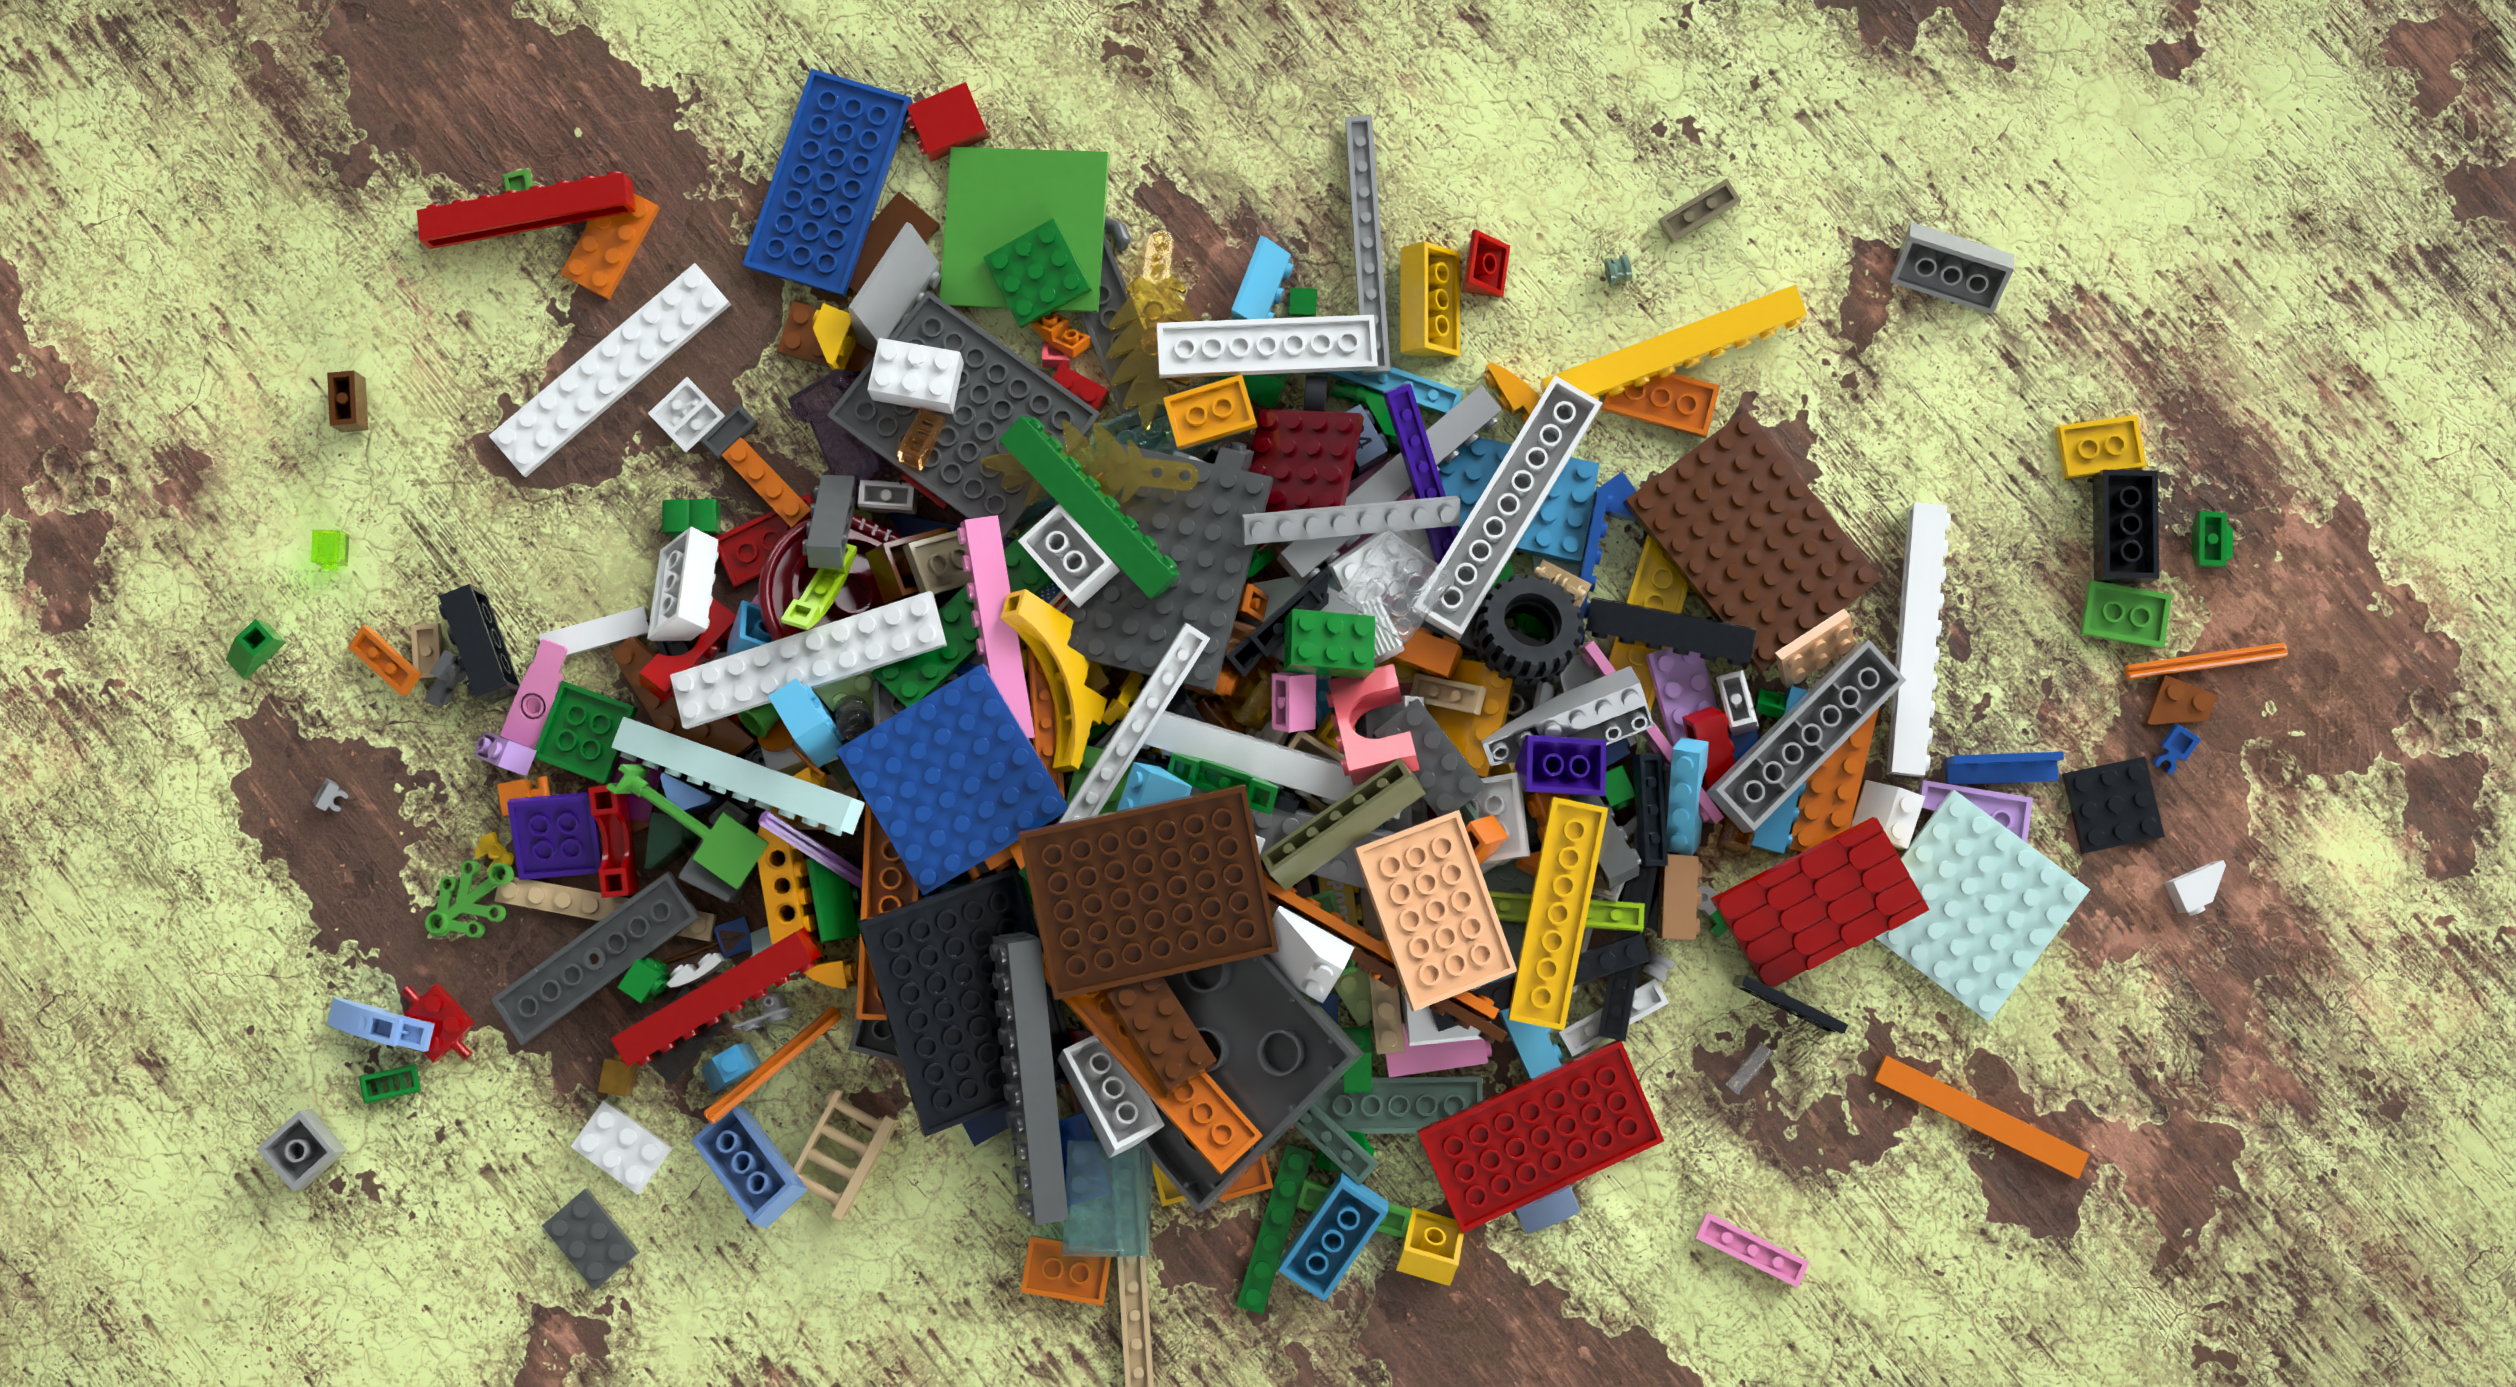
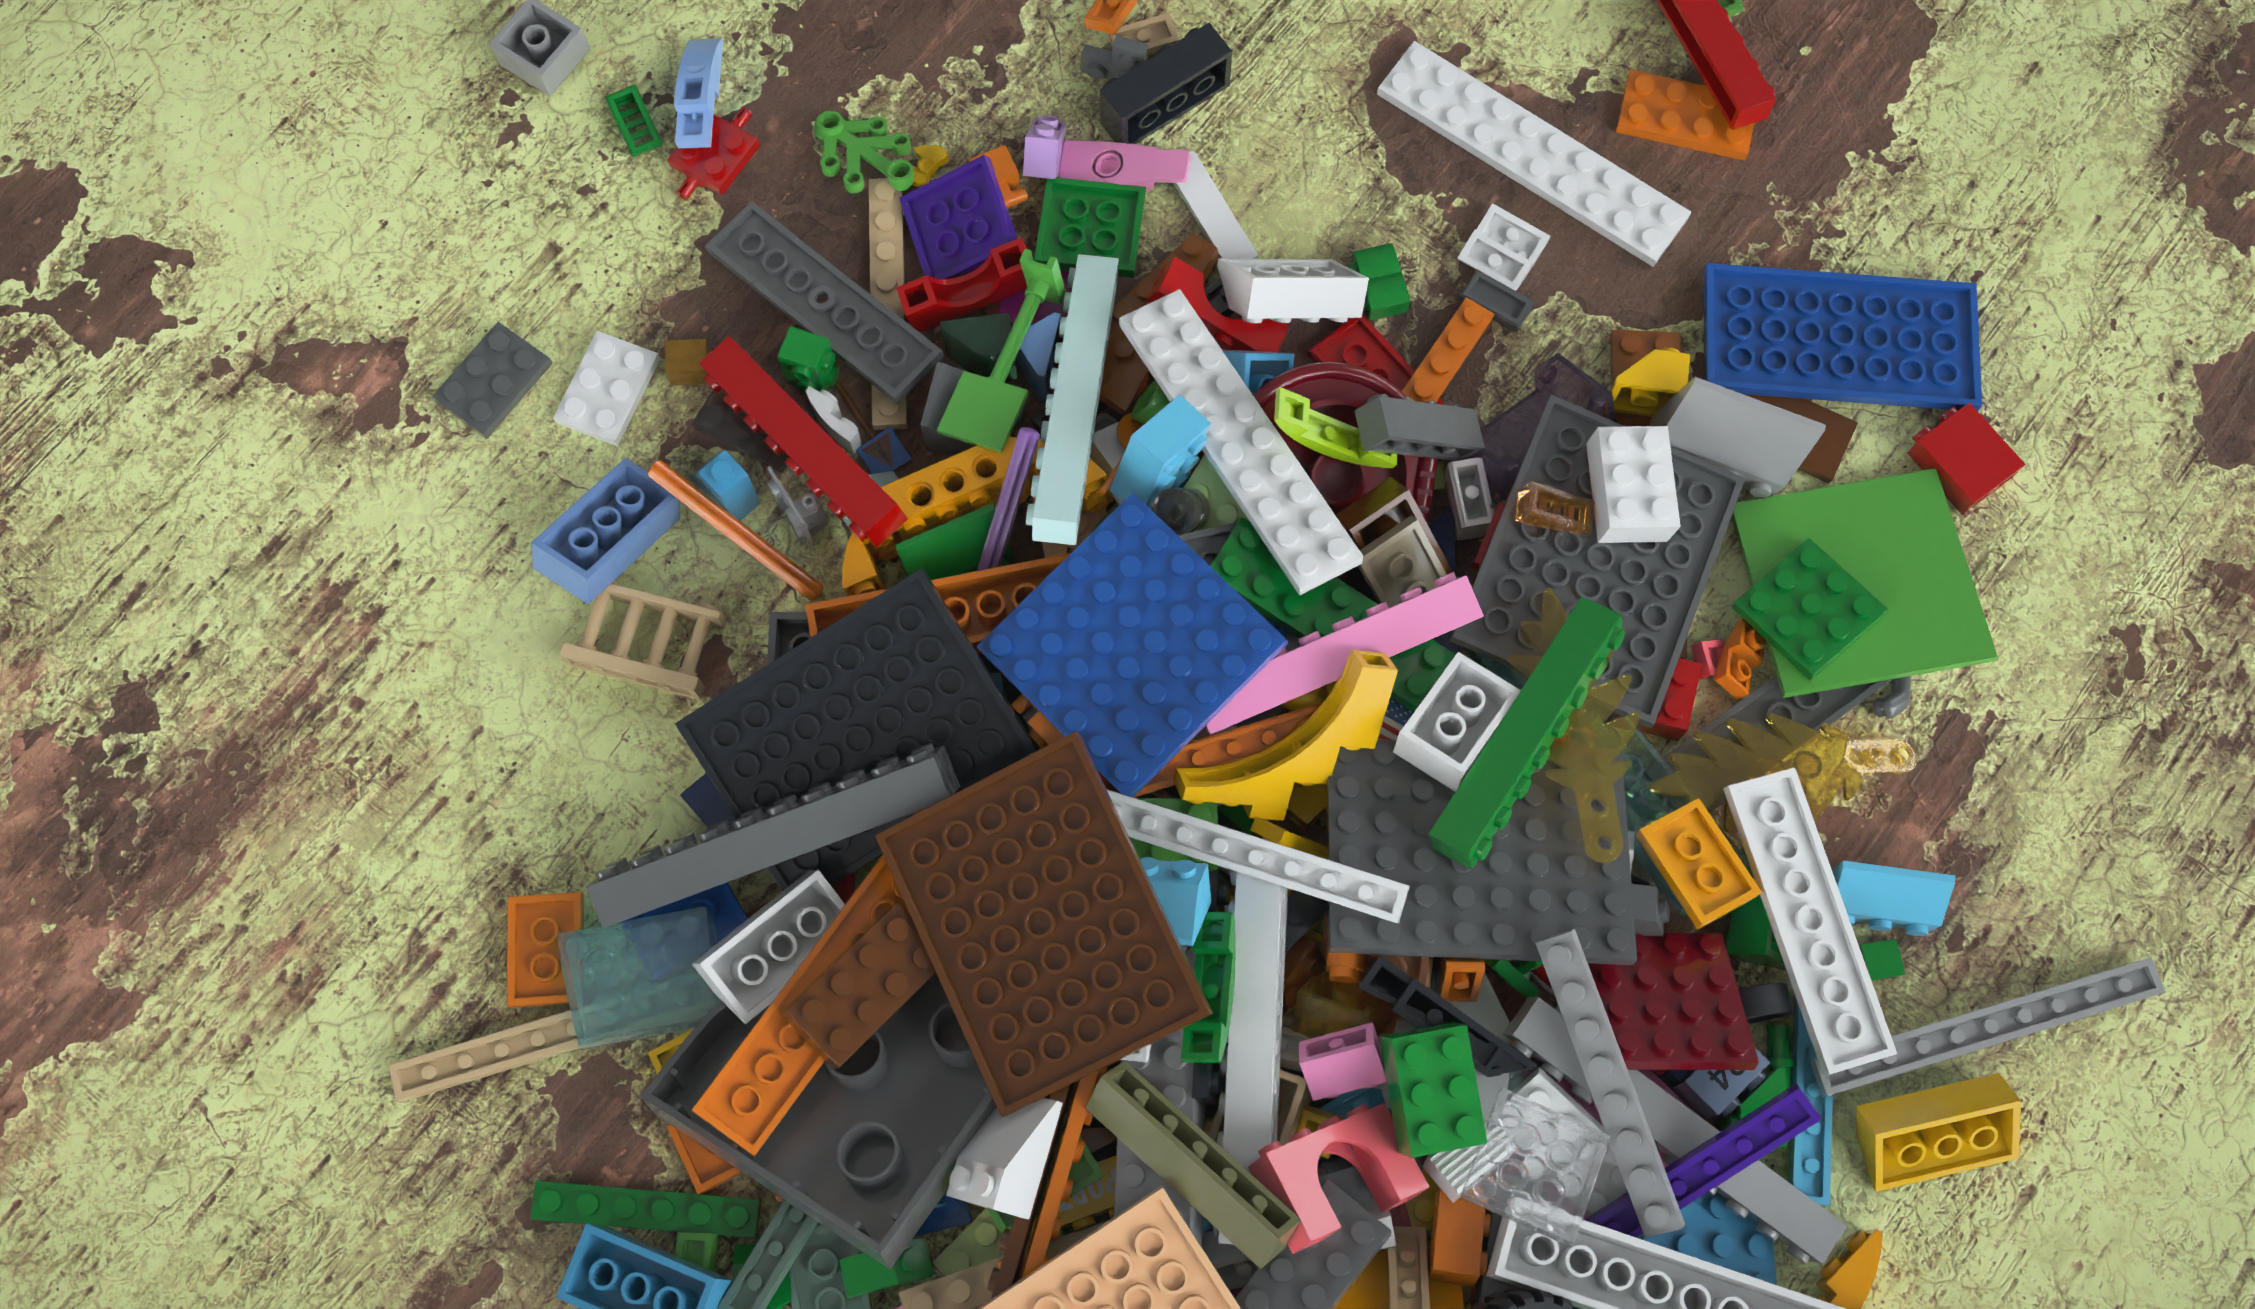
camera: 75 degrees right, 10 degrees down
light grey tile [709,800,749,825] -> none
red slope [1462,229,1510,298] -> none

